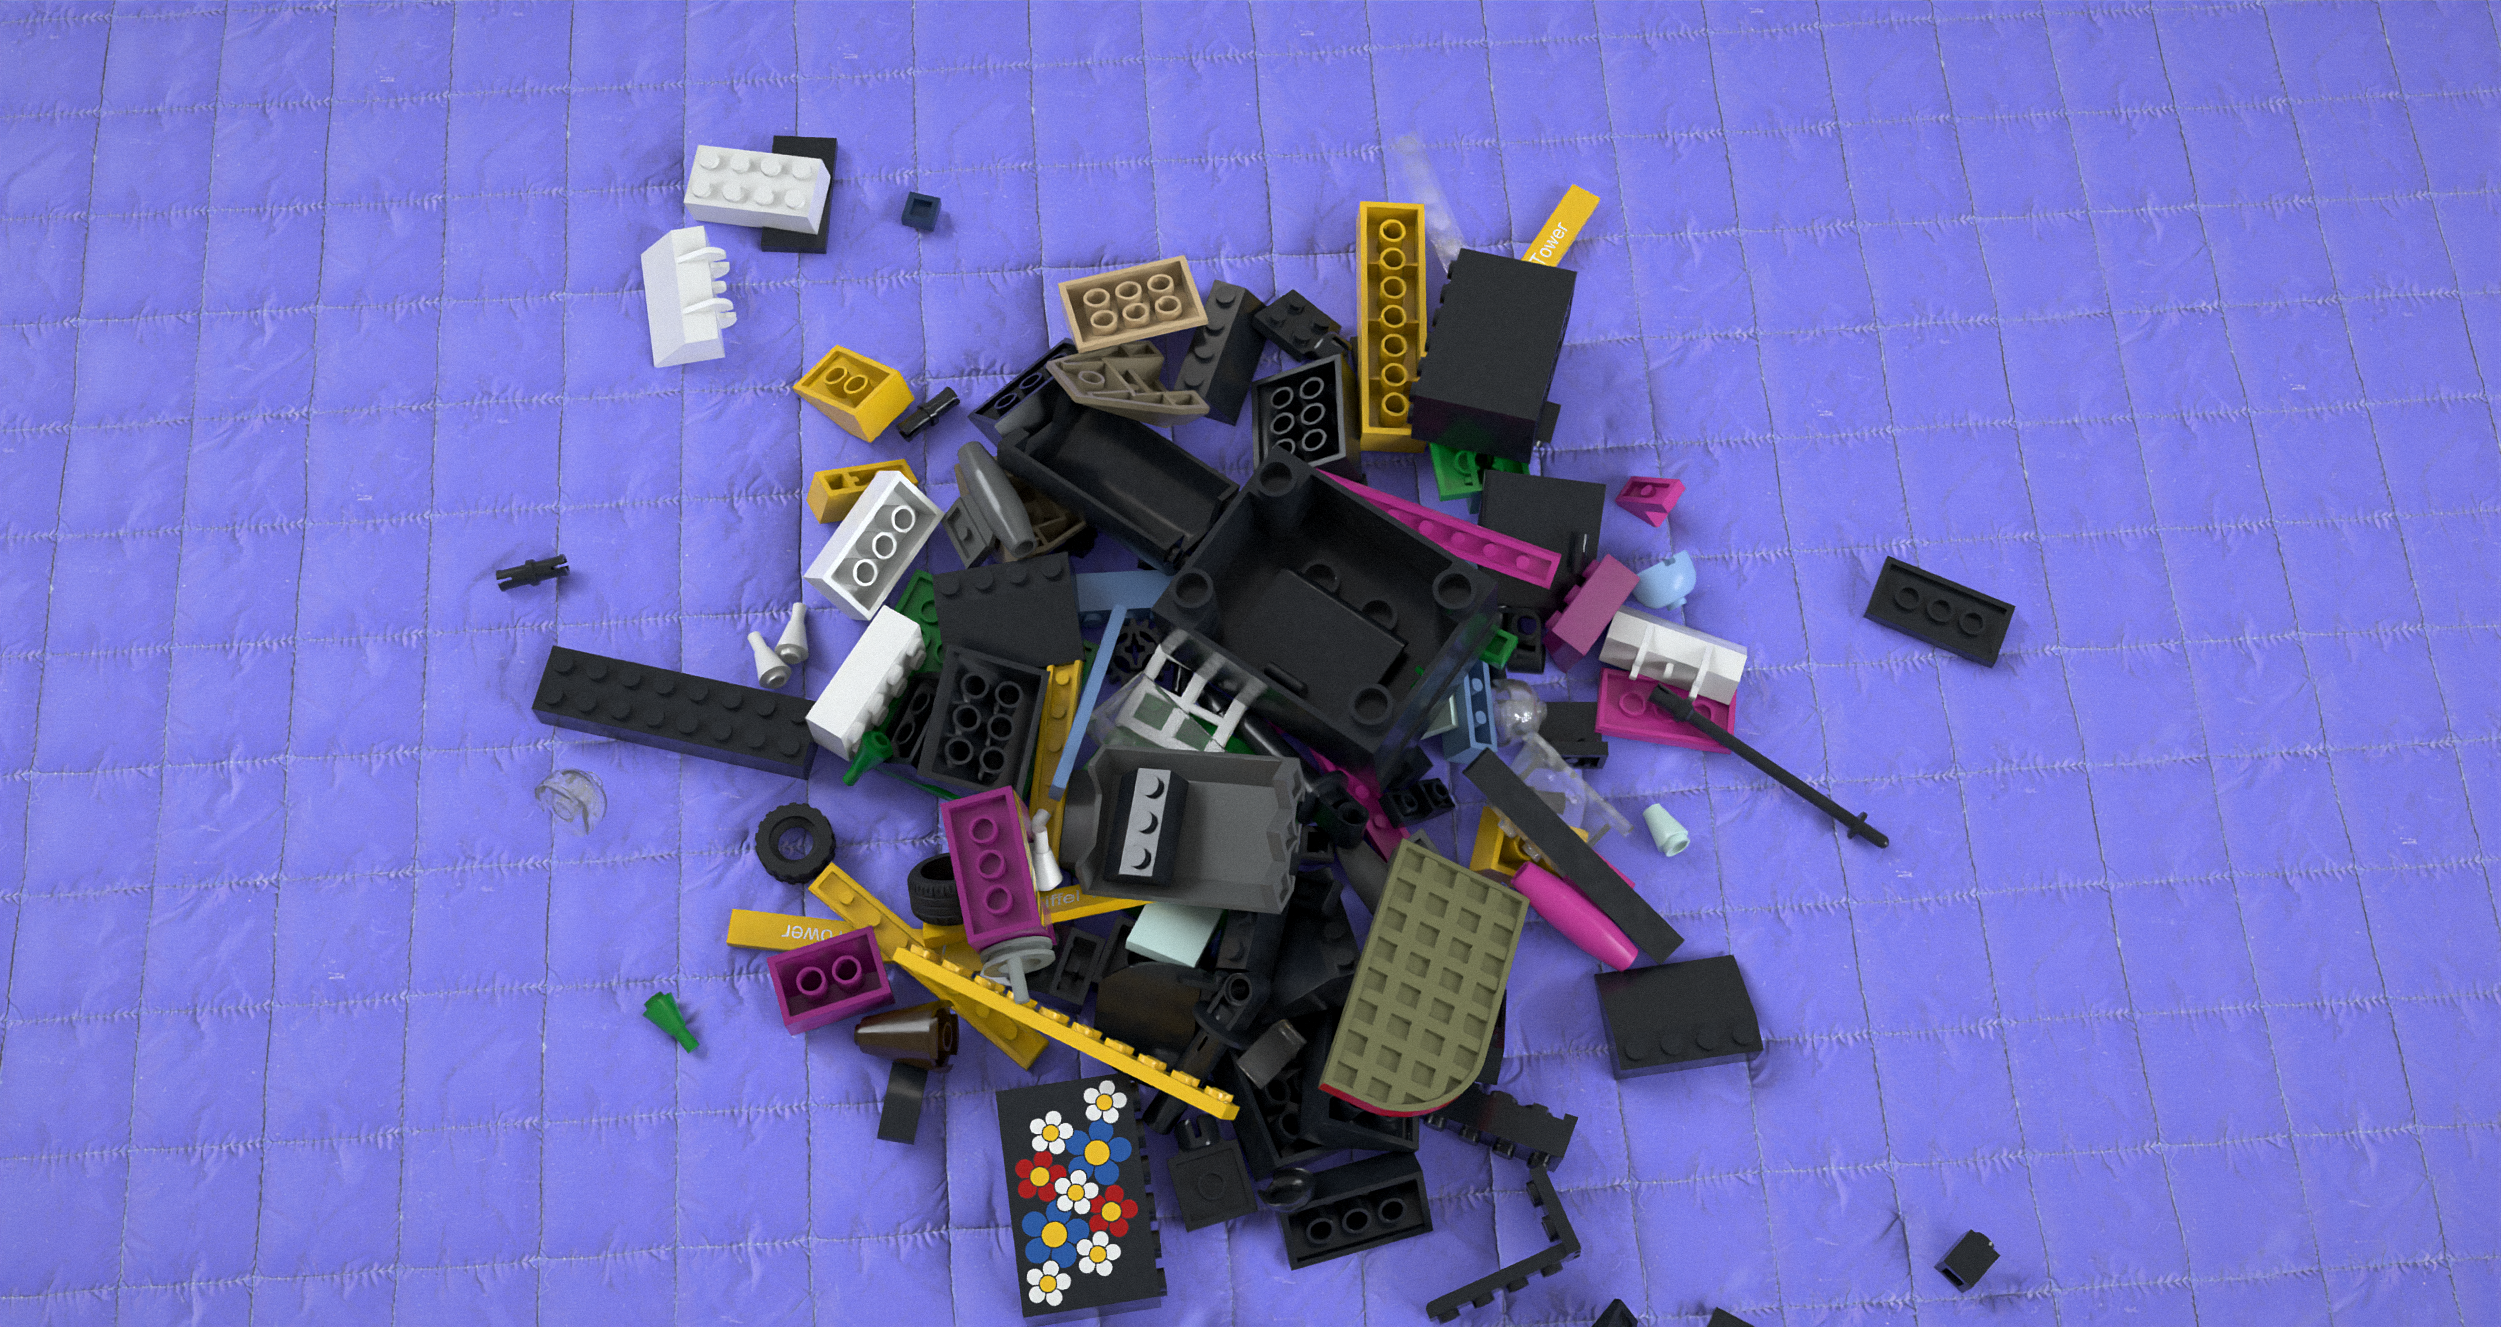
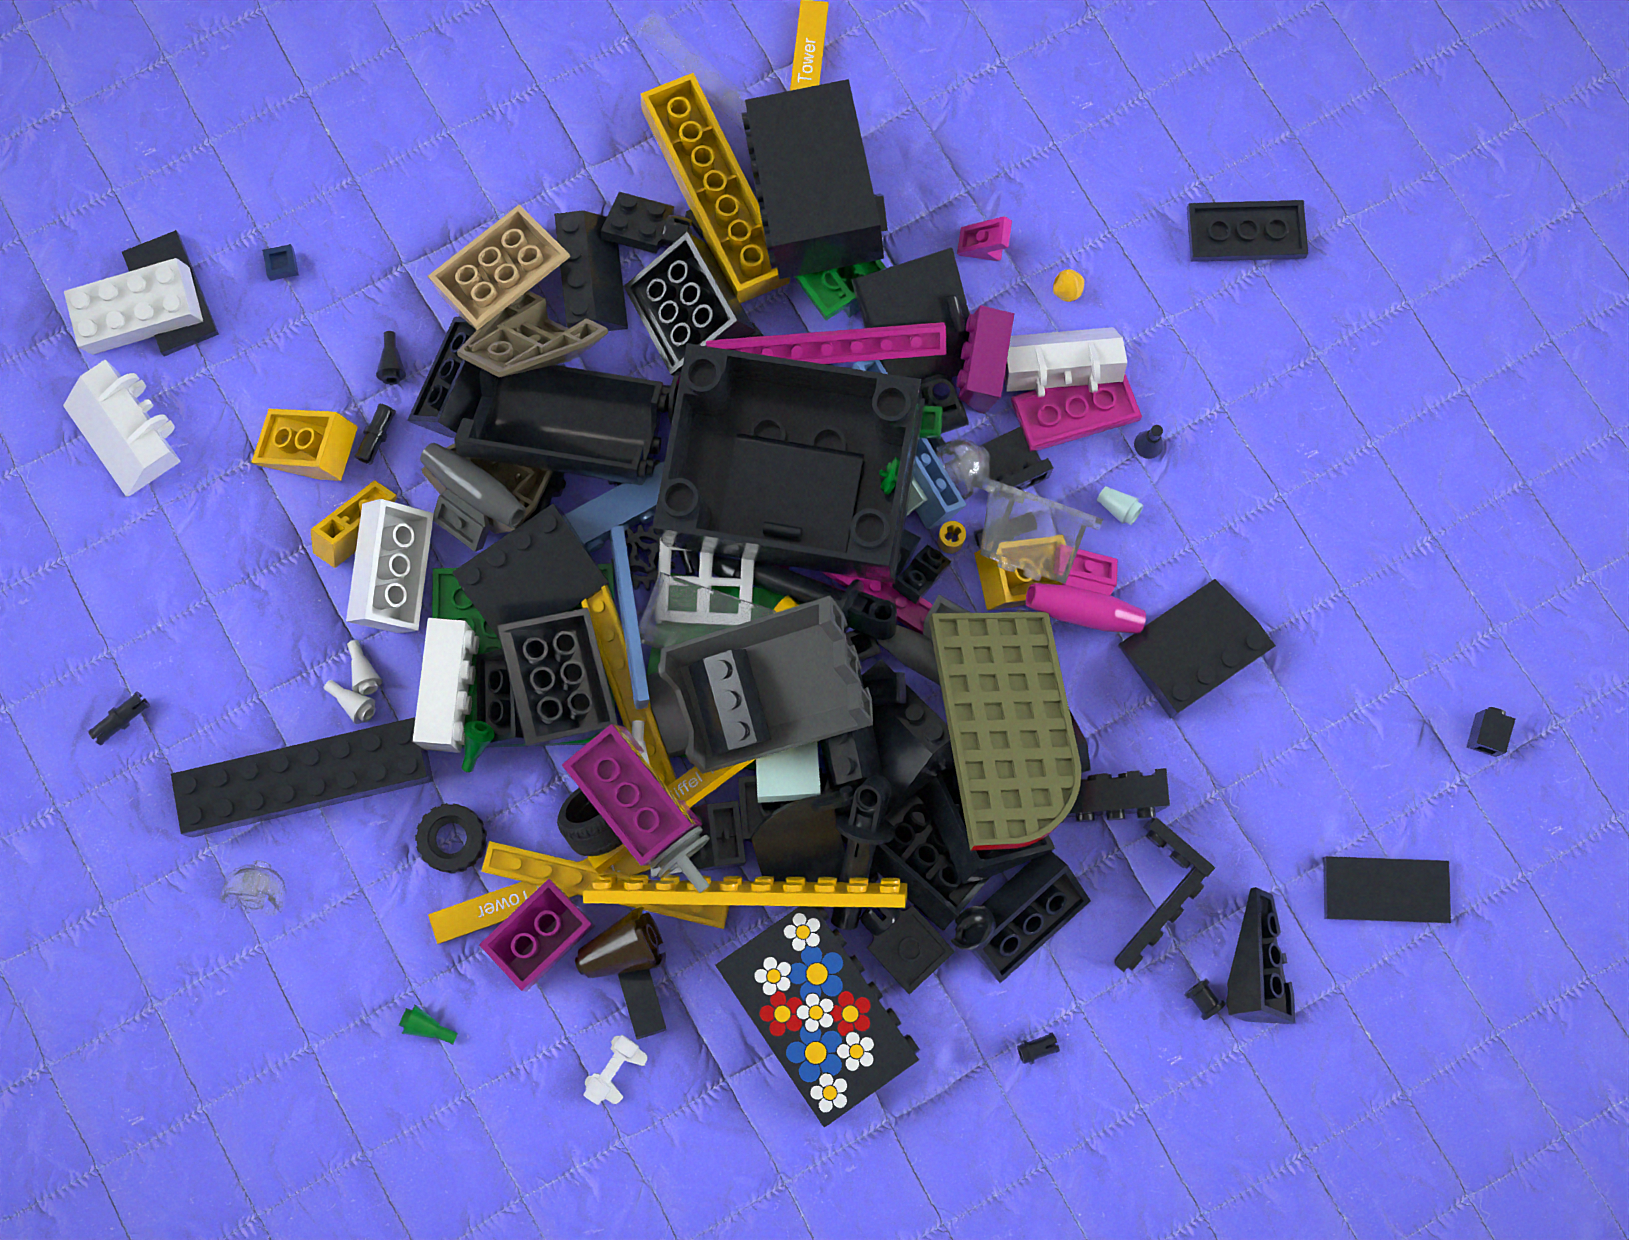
camera: 25 degrees left, 10 degrees up
white cone [1032,826,1063,891] -> none
clear tile [1235,1019,1307,1089] -> none
black tile [1462,747,1685,965] -> none
light blue cylinder [1631,550,1696,611] -> none
black bar [1647,682,1889,849] -> none
none -> black cone [376,331,406,385]
none -> white piece [583,1034,648,1105]
none -> yellow gear [937,521,966,554]
none -> yellow piece [1053,269,1084,302]
none -> black cone [1134,425,1163,459]

